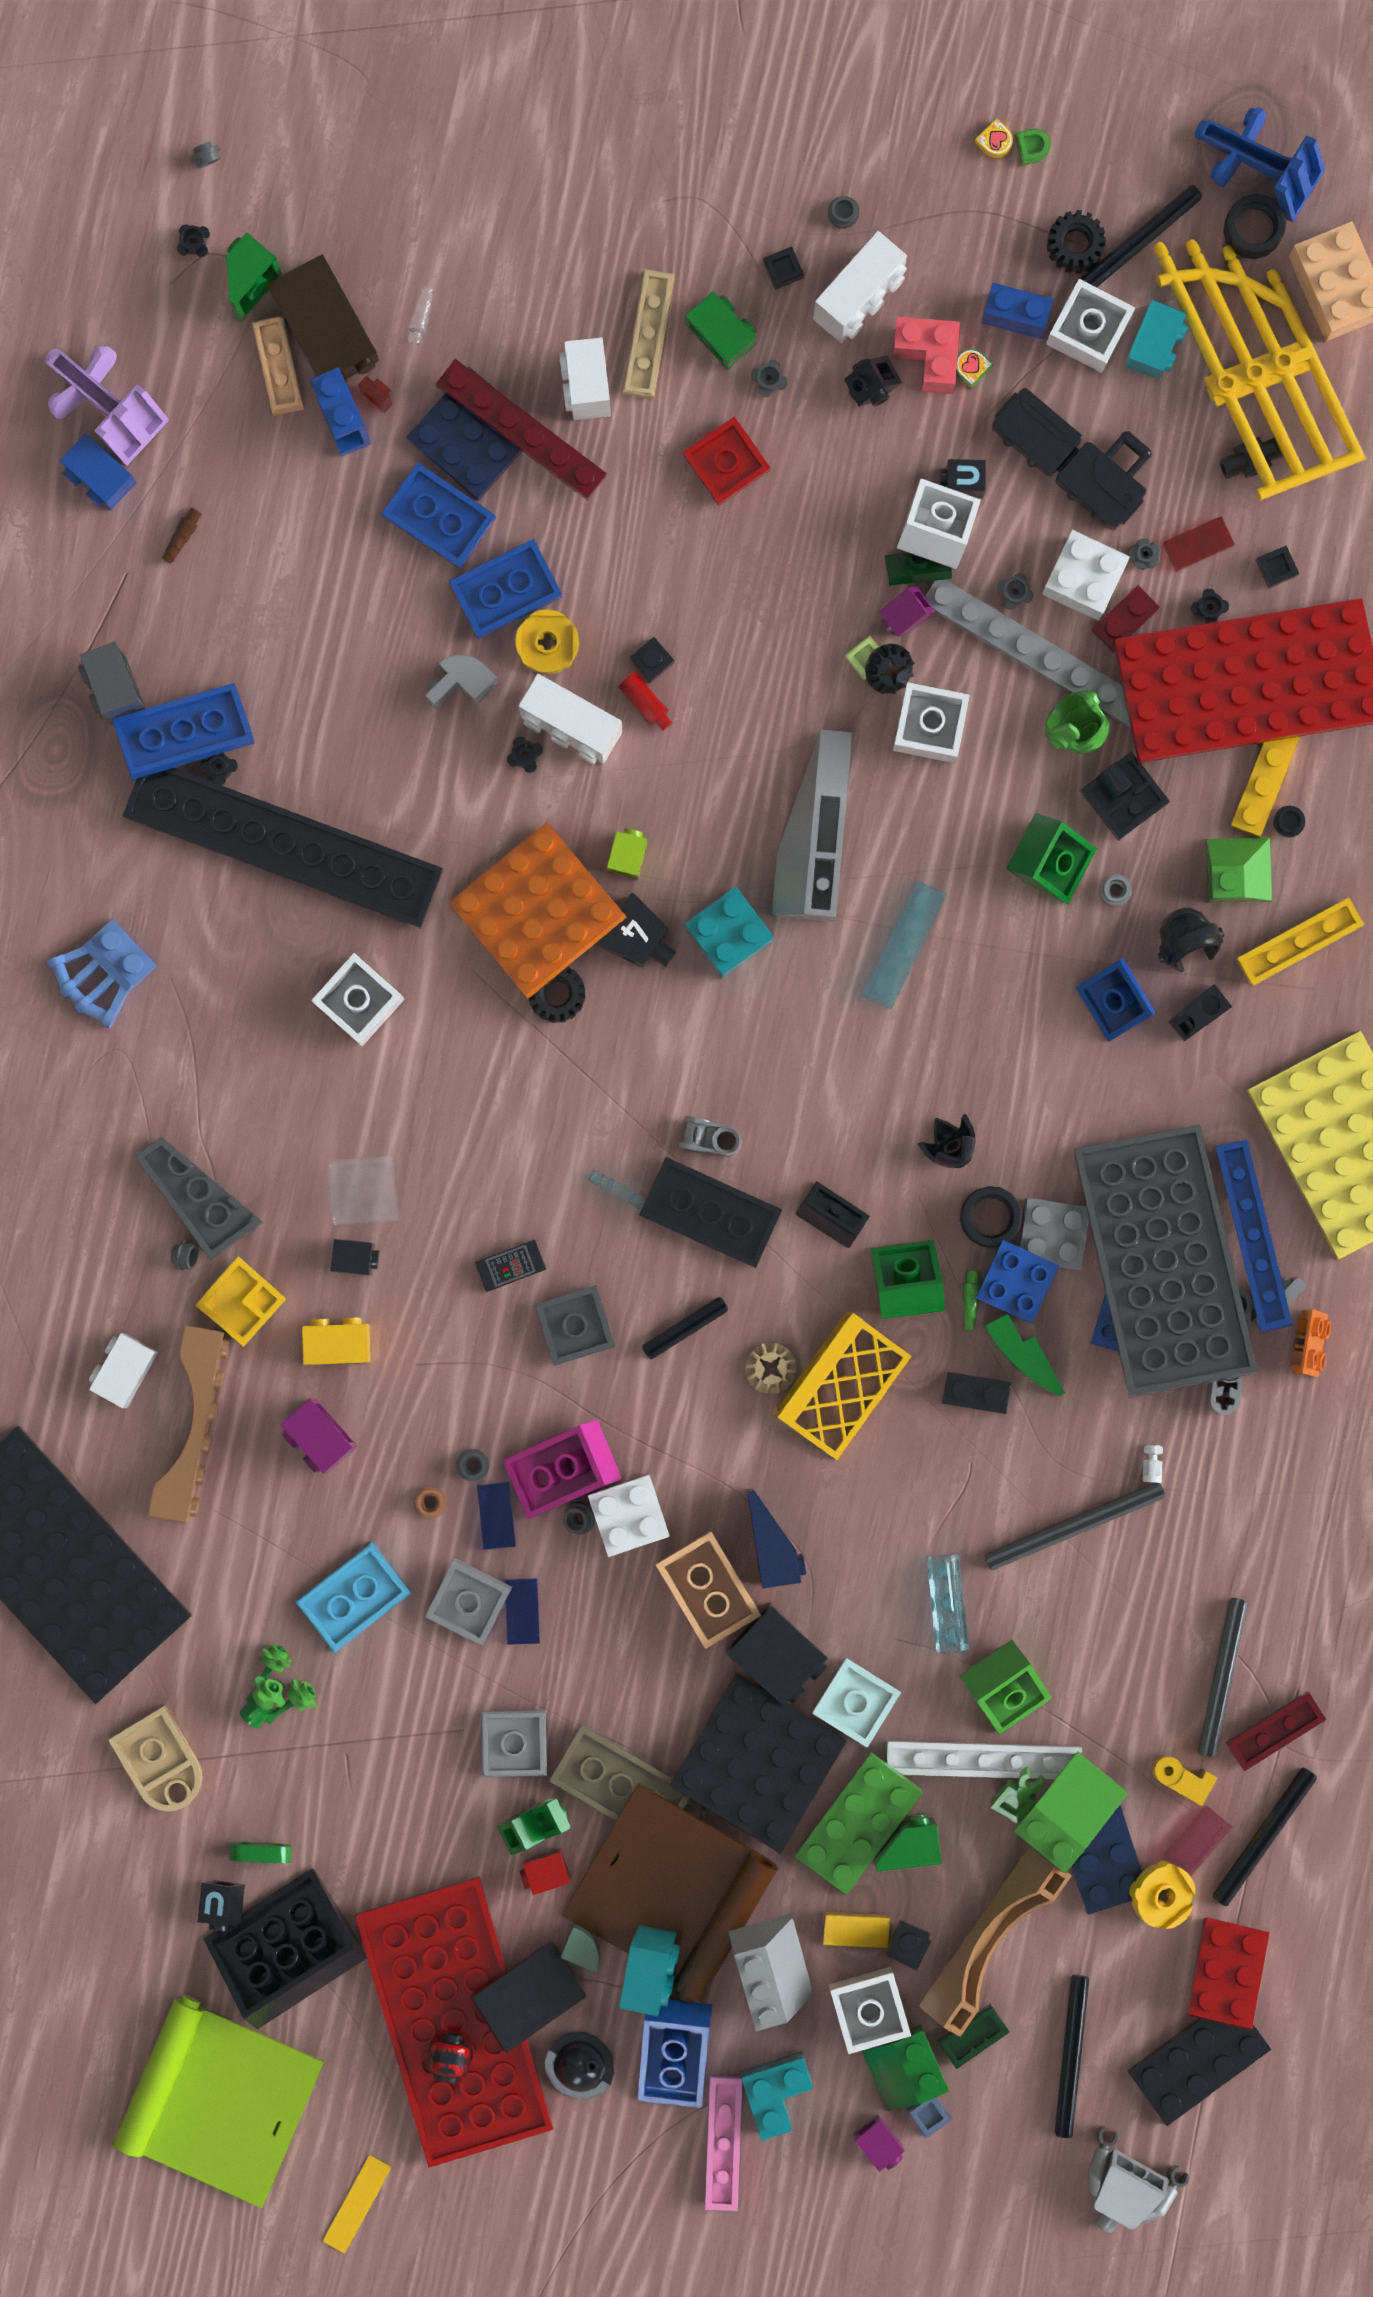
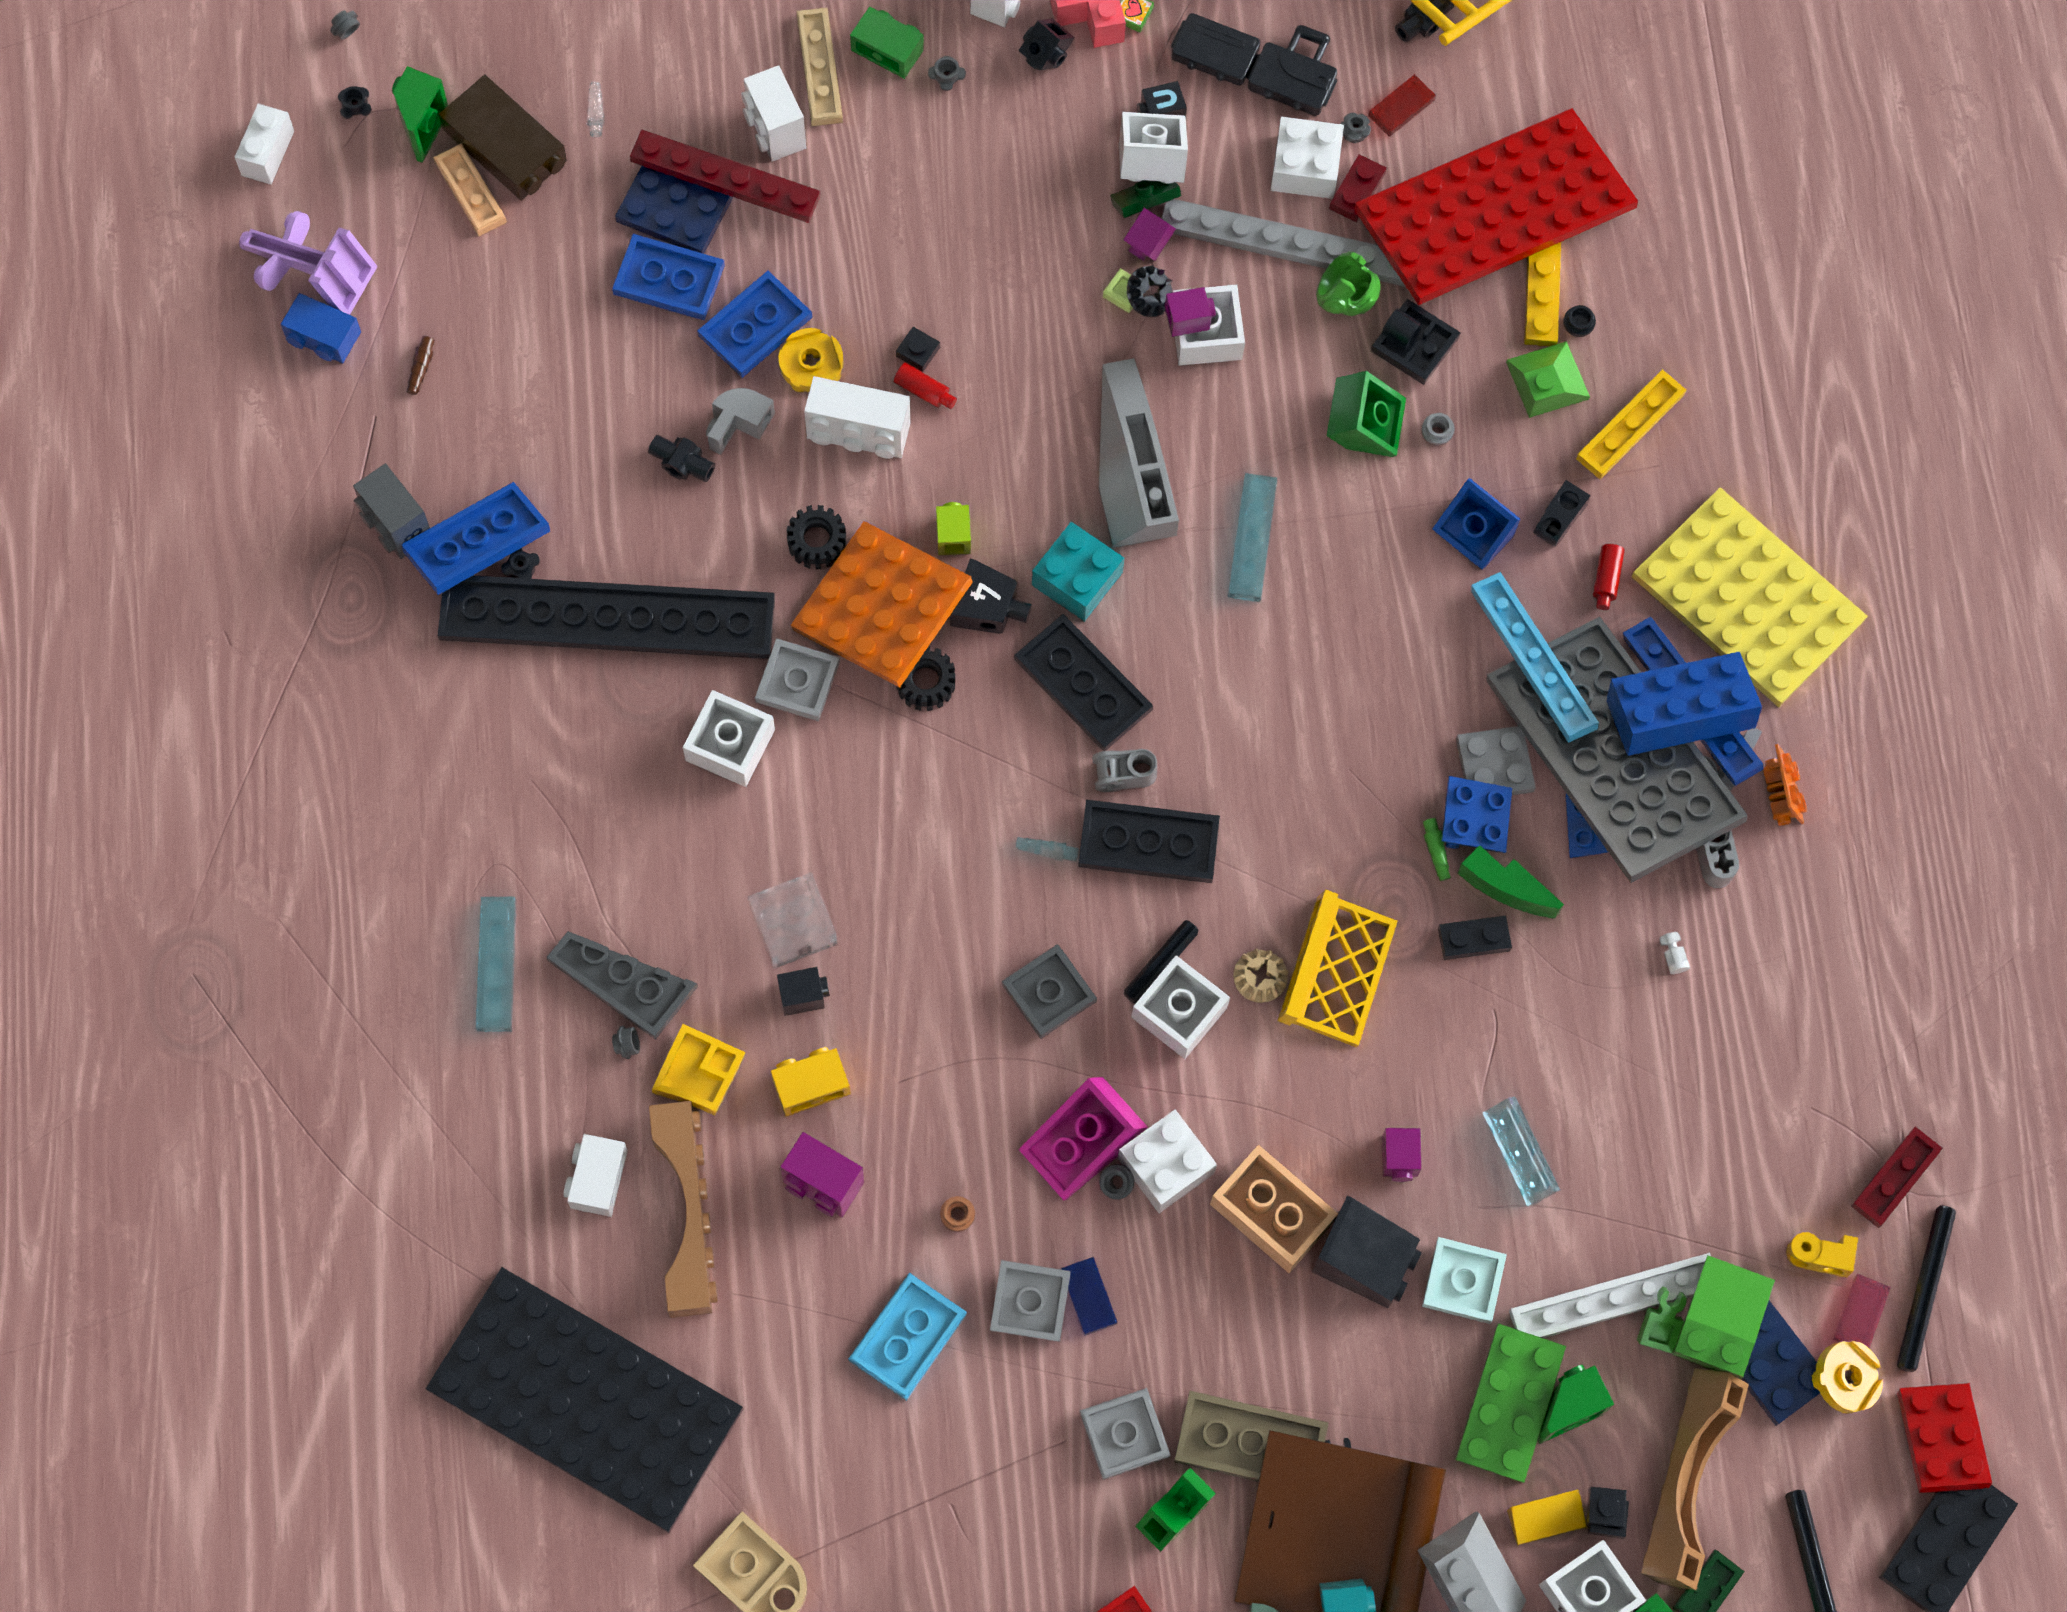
camera: 20 degrees left, 15 degrees down
medium blue plate [46,919,157,1029] -> none
bright green plant [240,1644,317,1728] -> none
blue panel [310,367,371,457] -> none
clear red plate [358,376,393,413] -> none
dark grey plate [457,1449,489,1481] -> none
black tile [475,1240,547,1292] -> none
clear blue tile [477,1482,516,1550] -> none
black plate [507,737,543,773] -> none
red brick [519,1848,571,1895] -> none
black plate [669,1673,847,1854] -> none
red plate [683,416,771,506] -> none
dark blue slope [747,1489,806,1589] -> none
black slope [796,1181,870,1248] -> none
green slope [870,1240,945,1319] -> none
black piece [917,1113,976,1168] -> none
bright green slope [959,1639,1052,1735] -> none
black tyre [960,1186,1022,1248] -> none
dark grey axle [985,1482,1165,1570] -> none
dark grey plate [997,573,1034,610] -> none
black helmet [1158,908,1224,972] -> none
black plate [1191,589,1229,624] -> none
dark grey axle [1198,1598,1248,1757] -> none
black plate [1256,545,1299,589] -> none
none -> white brick [235,104,294,184]
none -> clear light blue plate [476,897,517,1032]
none -> black axle [648,435,715,482]
none -> light grey plate [755,638,840,721]
none -> black tyre [787,505,847,570]
none -> black plate [1014,614,1153,751]
none -> white brick [1131,956,1230,1059]
none -> magenta brick [1165,287,1216,337]
none -> magenta brick [1382,1128,1422,1182]
none -> medium azure plate [1471,572,1599,743]
none -> red cylinder [1593,544,1625,610]
none -> blue brick [1606,652,1762,756]

